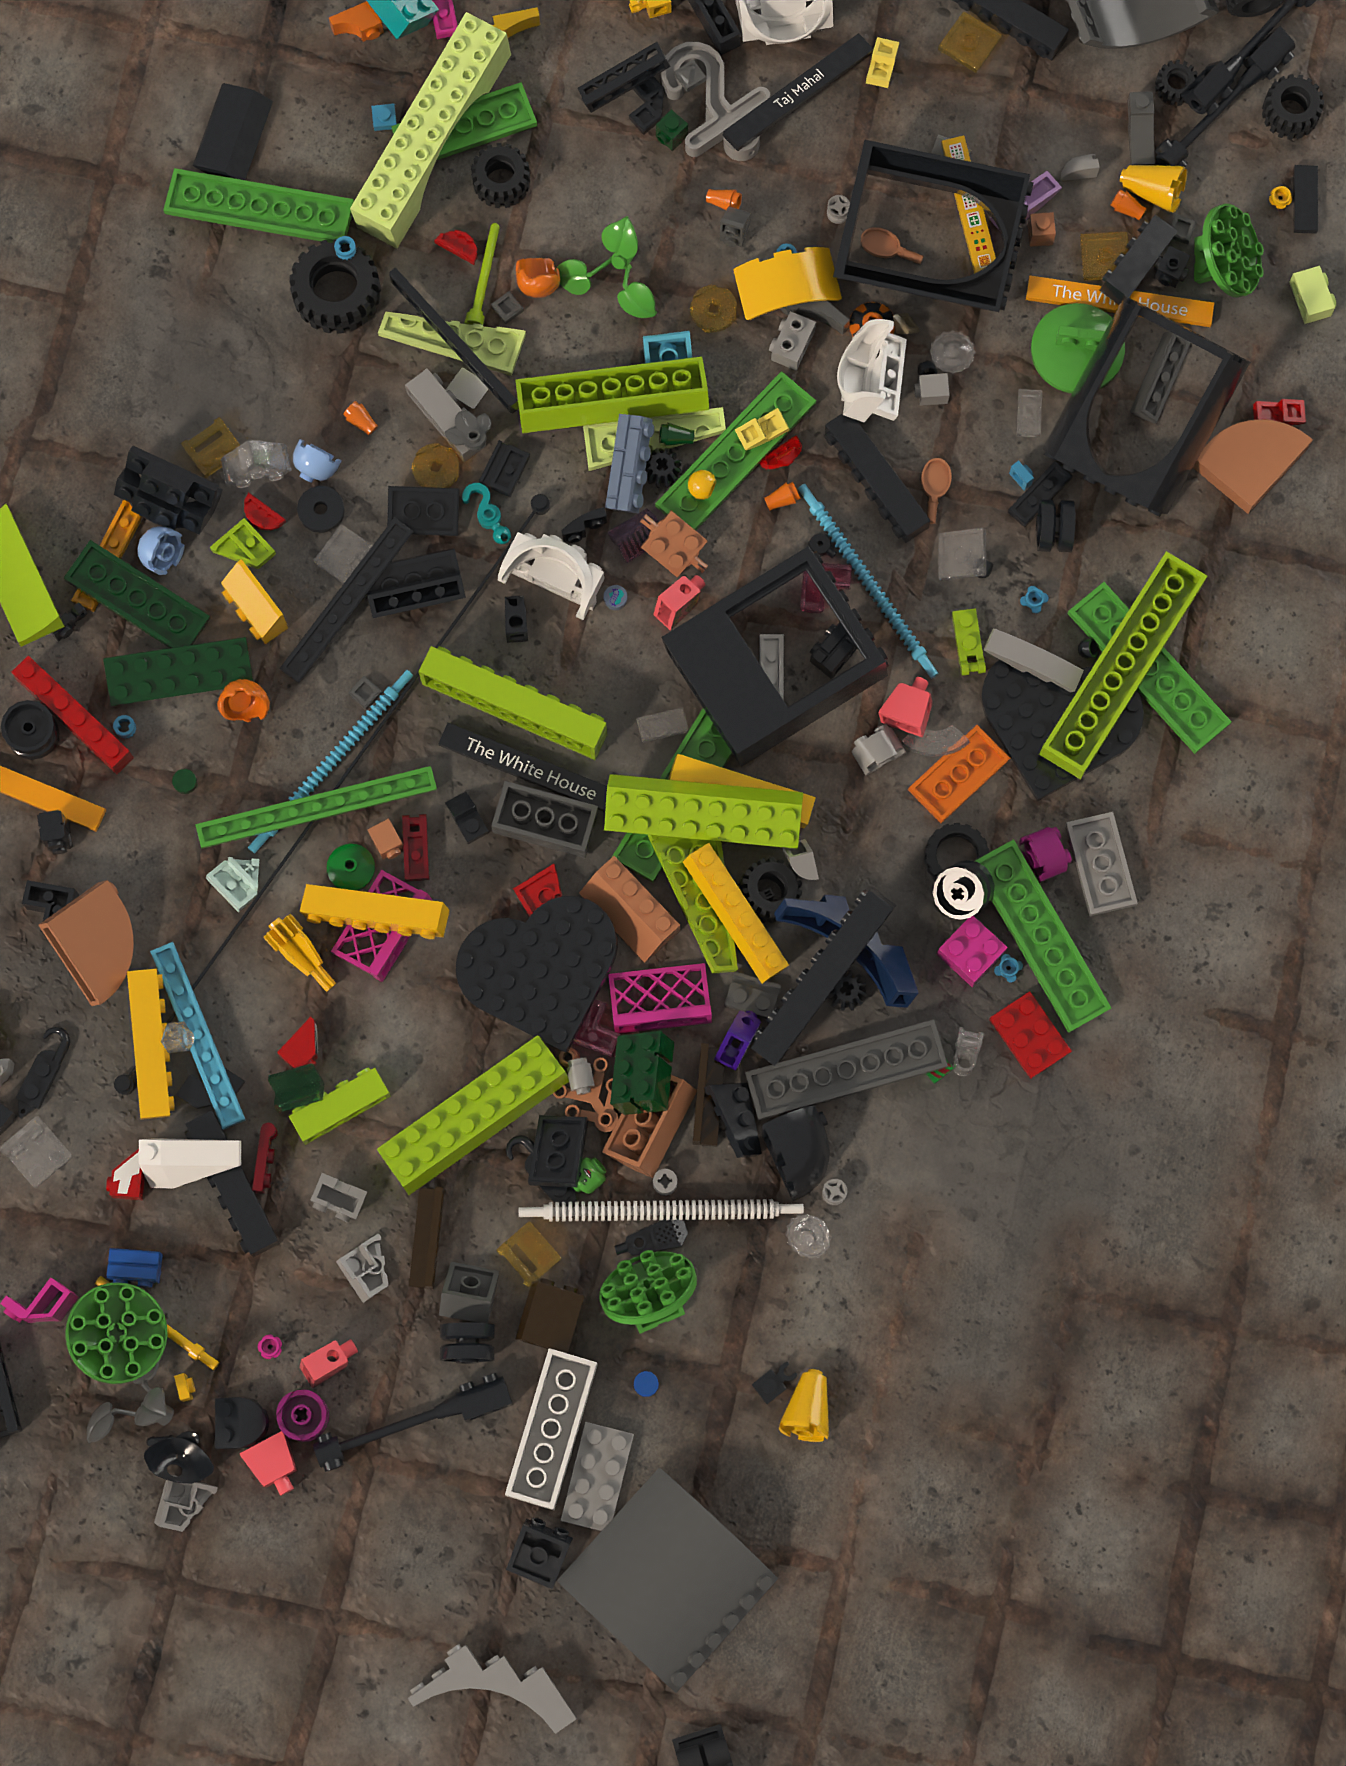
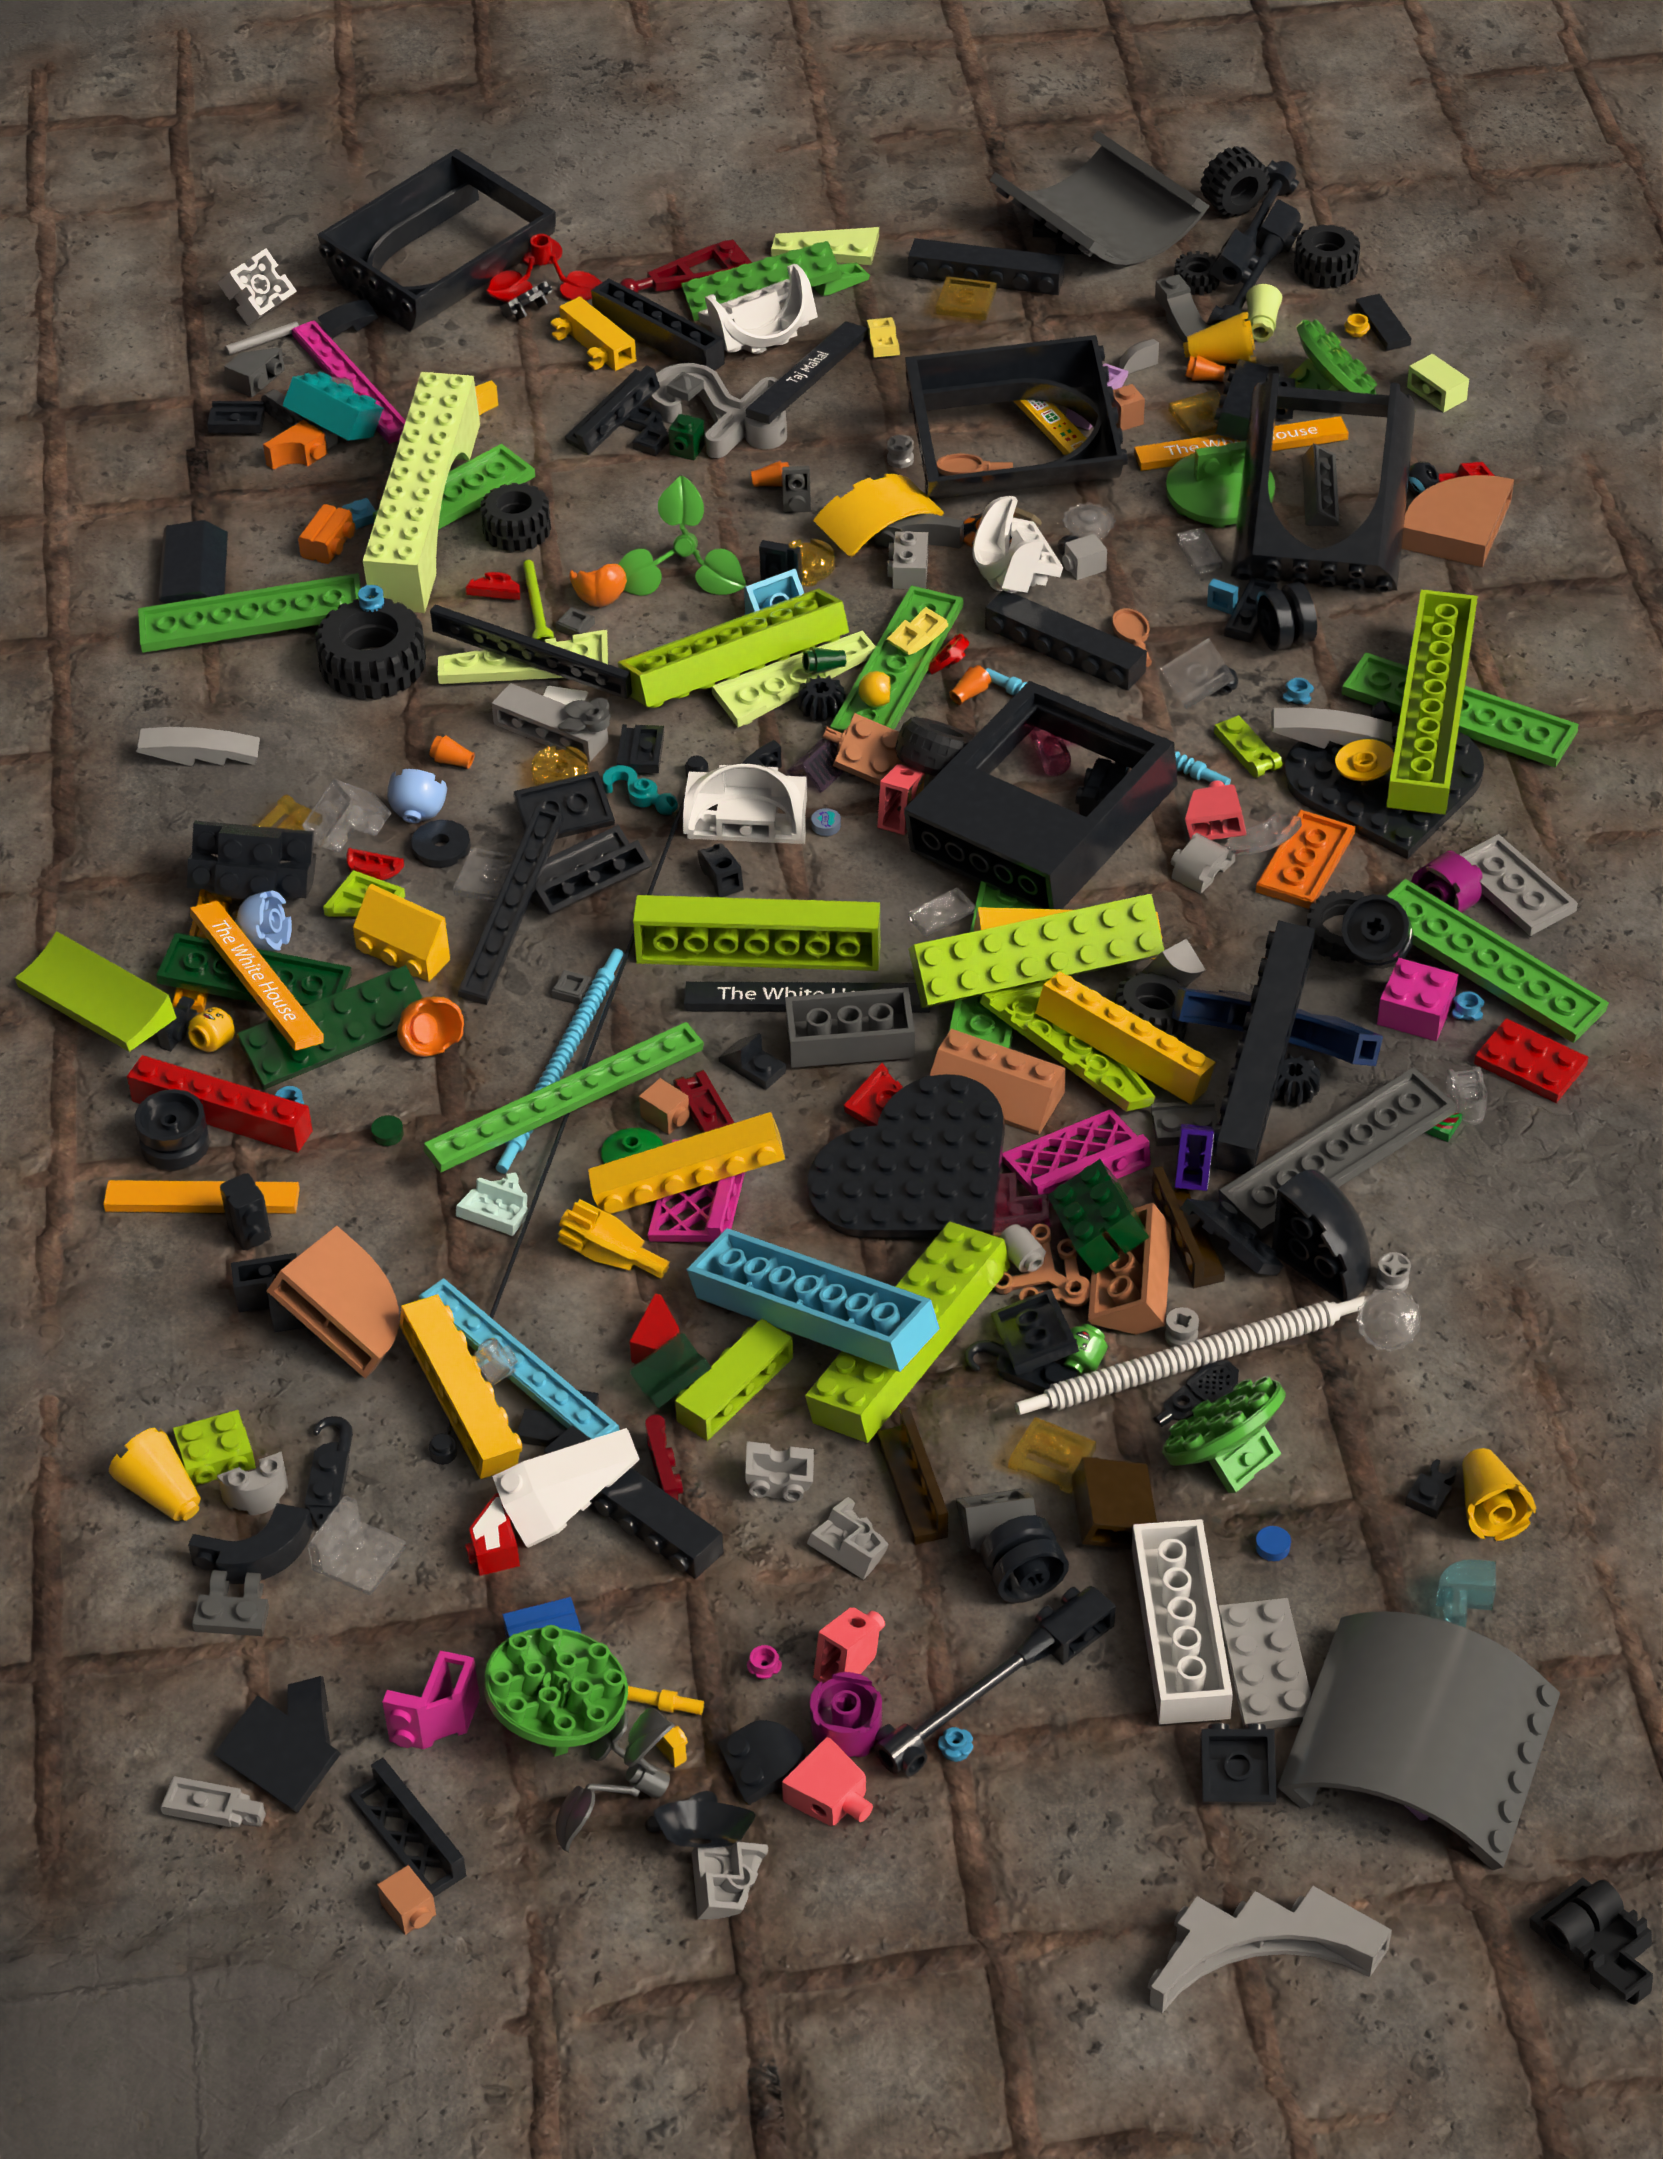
camera: 20 degrees left, 30 degrees down
sand blue brick [605,414,654,513] -> none
none -> light grey slope [136,727,260,767]
none -> yellow head [188,1007,235,1052]
none -> light orange tile [190,901,324,1051]
none -> orange brick [298,504,356,564]
none -> medium azure brick [687,1228,940,1372]
none -> black plate [759,540,802,585]
none -> black tyre [895,717,975,777]
none -> dark azure plate [938,1727,973,1762]
none -> yellowish green plant [1246,284,1282,342]
none -> yellow dish [1335,739,1394,781]
none -> black piece [1408,461,1439,495]
none -> clear light blue brick [1436,1559,1496,1628]

